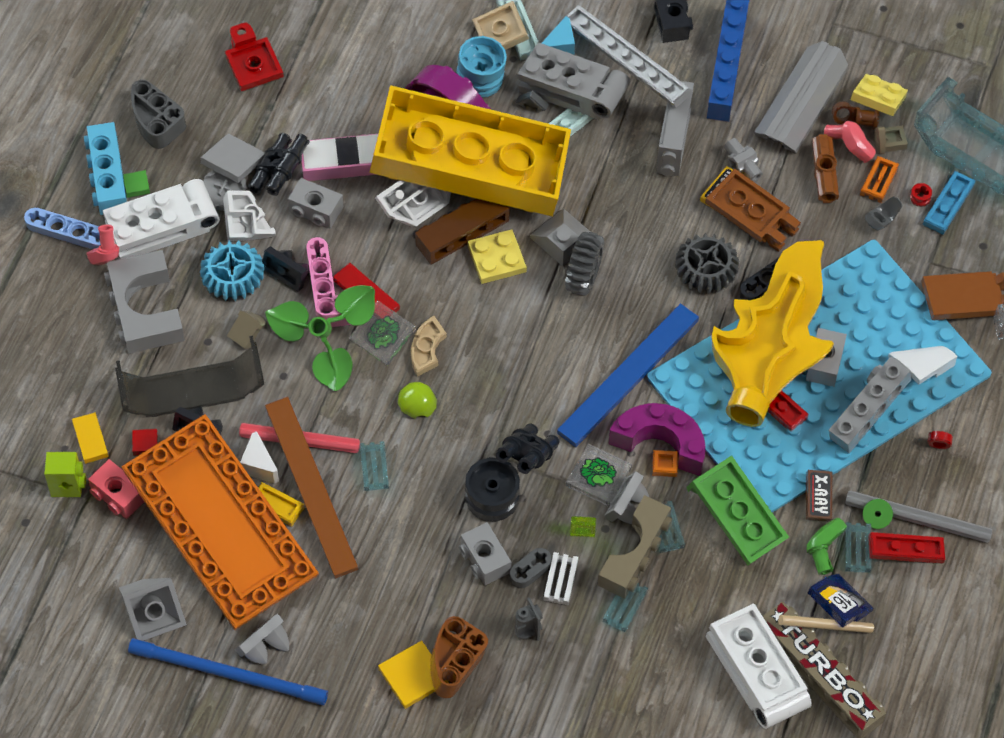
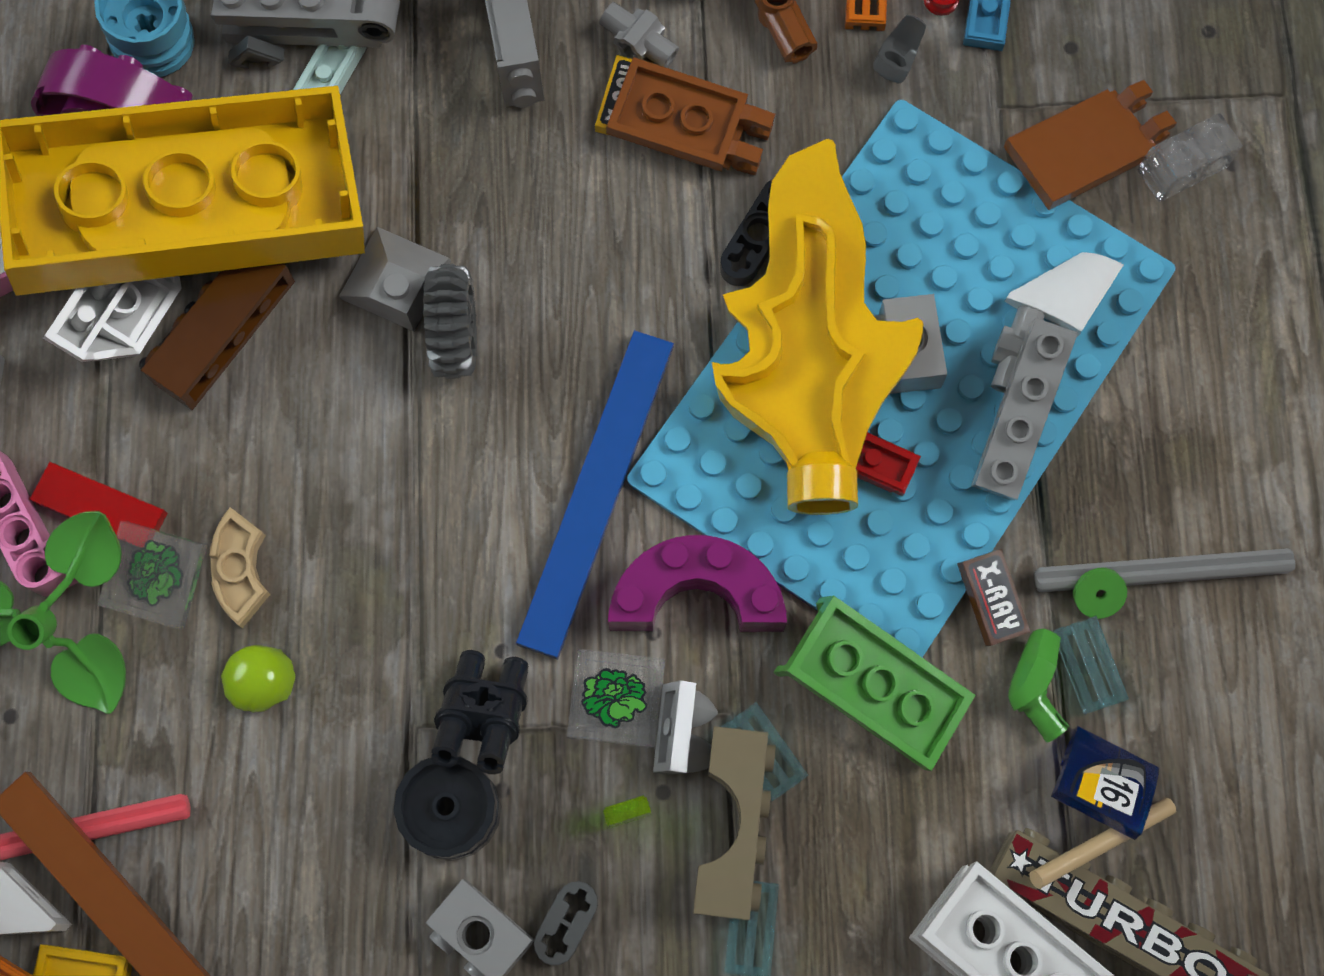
camera: 20 degrees left, 15 degrees up
clear light blue tile [360,441,389,491] -> none
light yellow plate [467,229,527,284] -> none
white tile [544,552,578,605] -> none
orange tile [652,450,678,477] -> none
dark grey gear [675,233,739,294] -> none
red tile [868,532,946,564] -> none
red tile [927,431,953,449] -> none

